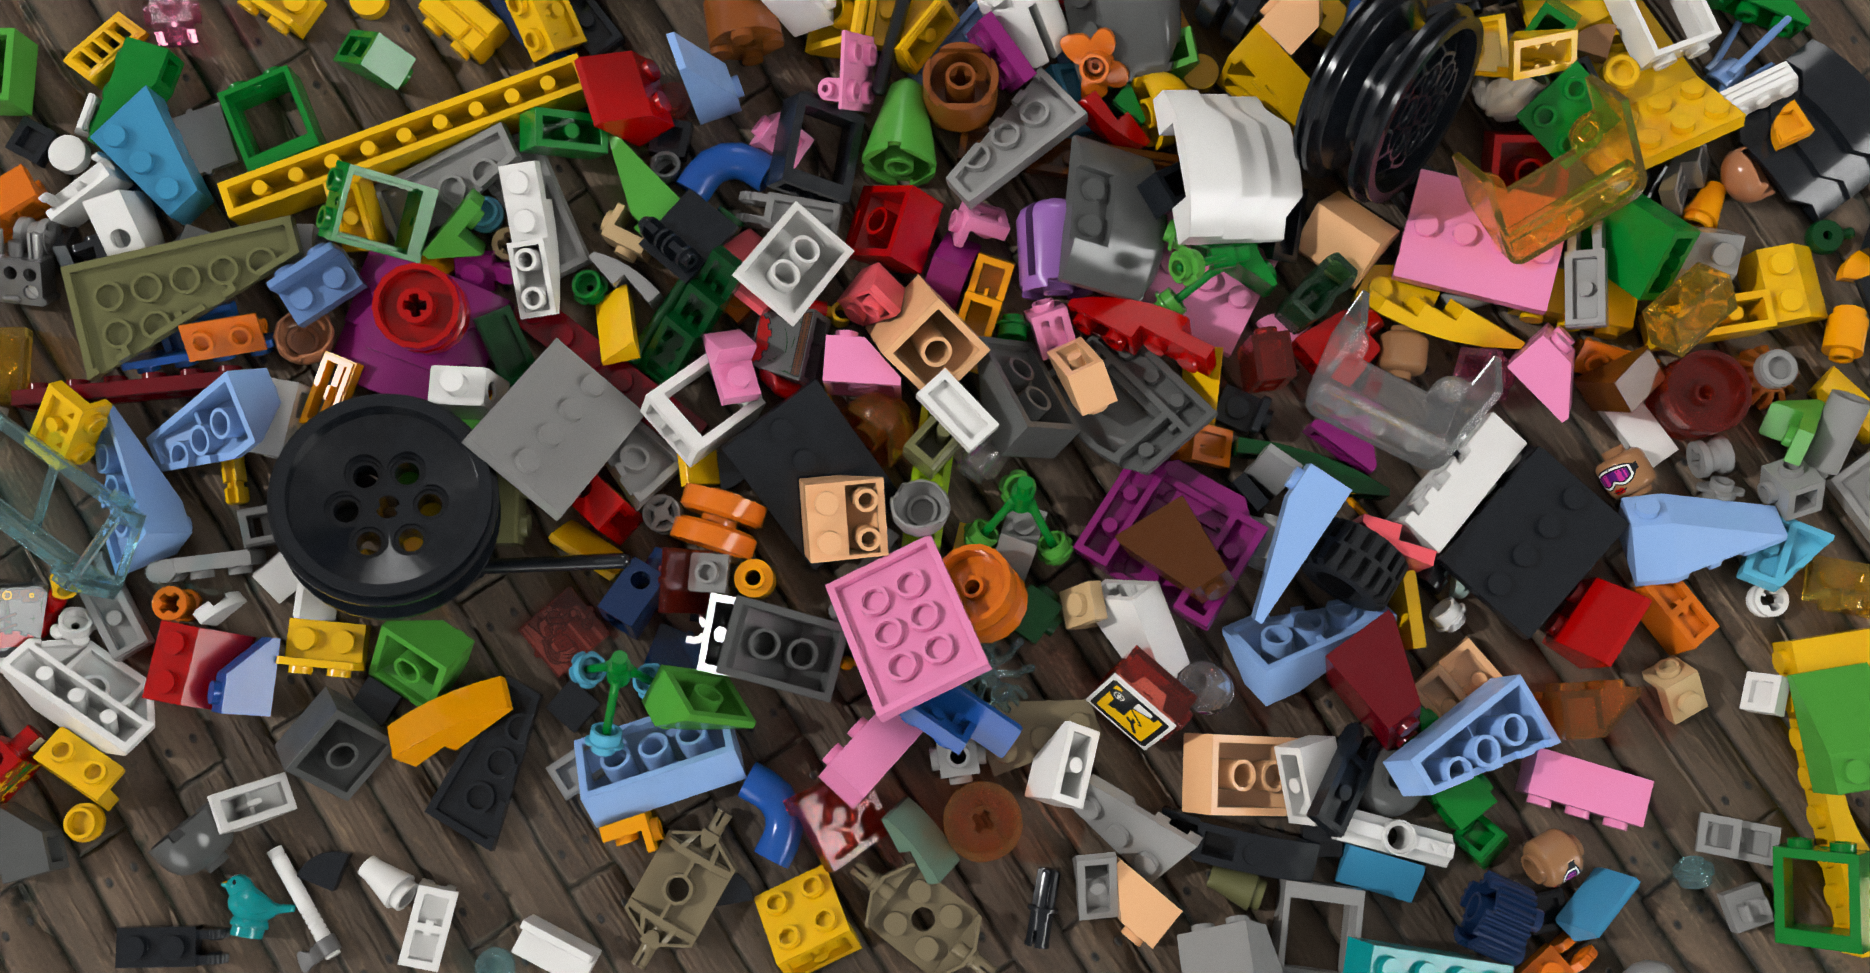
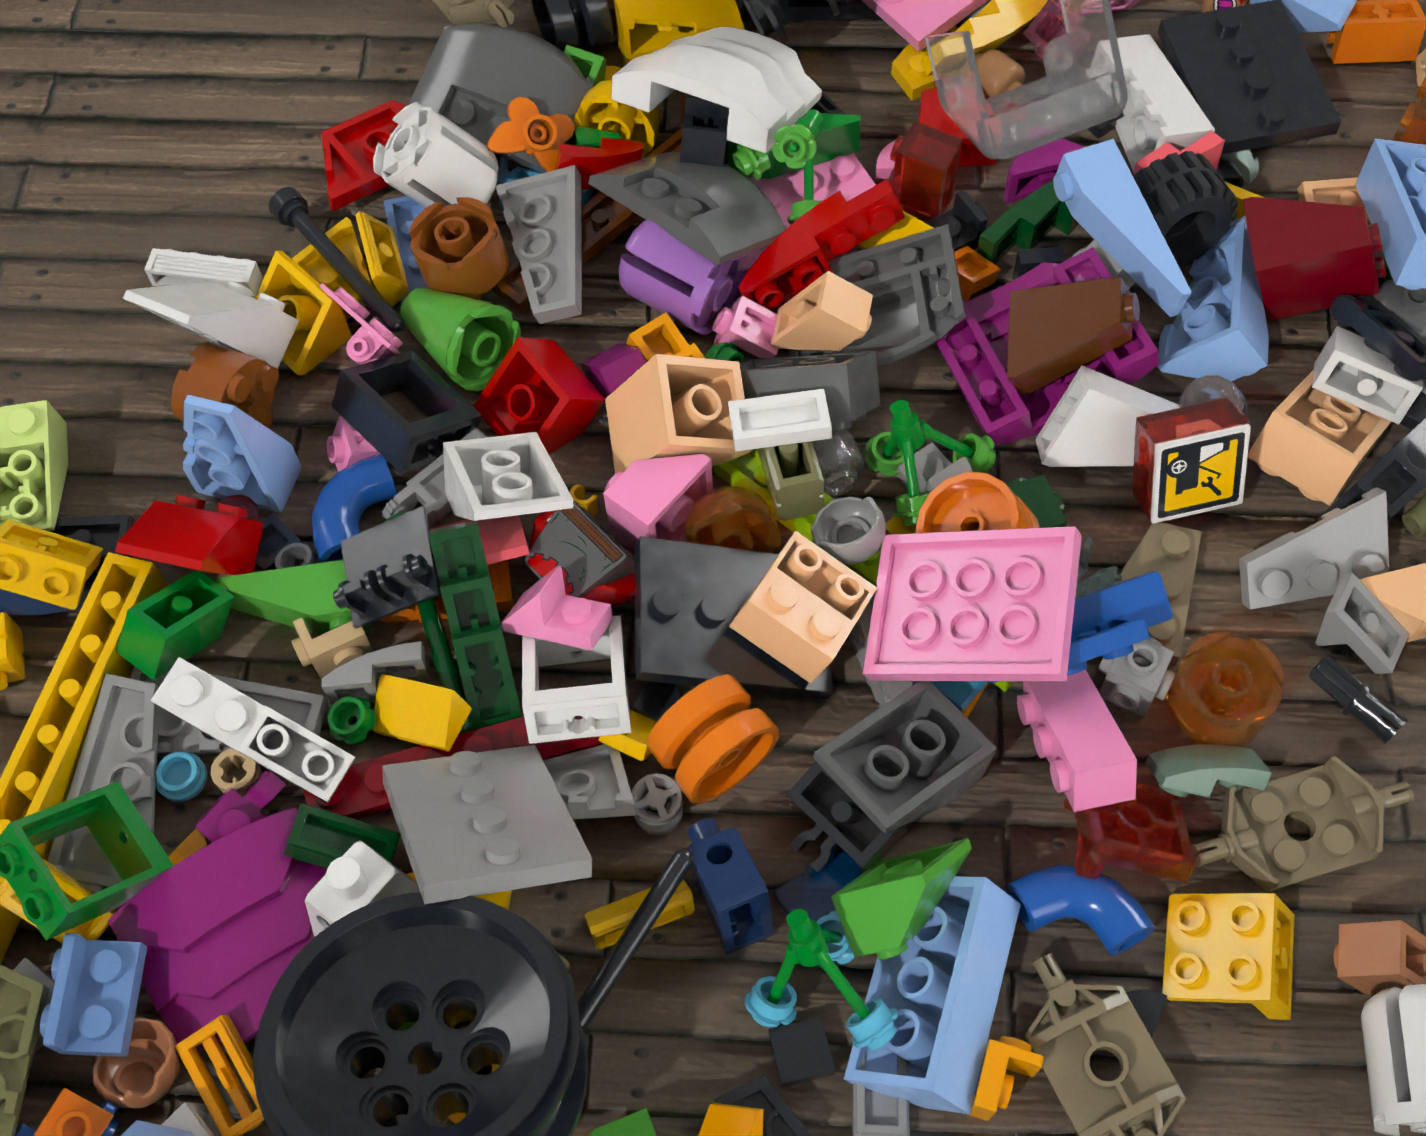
camera: 50 degrees left, 20 degrees down
red wheel [371,263,471,355] -> none
bright green slope [422,188,486,259] -> none
clear red piece [518,586,611,678] -> none
red torso [572,474,644,546] -> none
clear red piece [658,547,714,614] -> none
light grey bracket [688,552,741,597] -> none
light orange brick [734,559,776,600] -> none
coral slope [837,262,905,327] -> none
bright pink bracket [948,201,1010,248] -> none
magenta plate [965,11,1037,95] -> none
white slope [1025,721,1100,809] -> none
tan bracket [1059,580,1108,630] -> none
light grey slope [1243,443,1303,500] -> none
clear green brick [1275,252,1358,335] -> none
light nougat slope [1298,191,1400,290] -> none
white plate [1429,597,1467,633] -> none
red slope [1542,577,1652,669] -> none

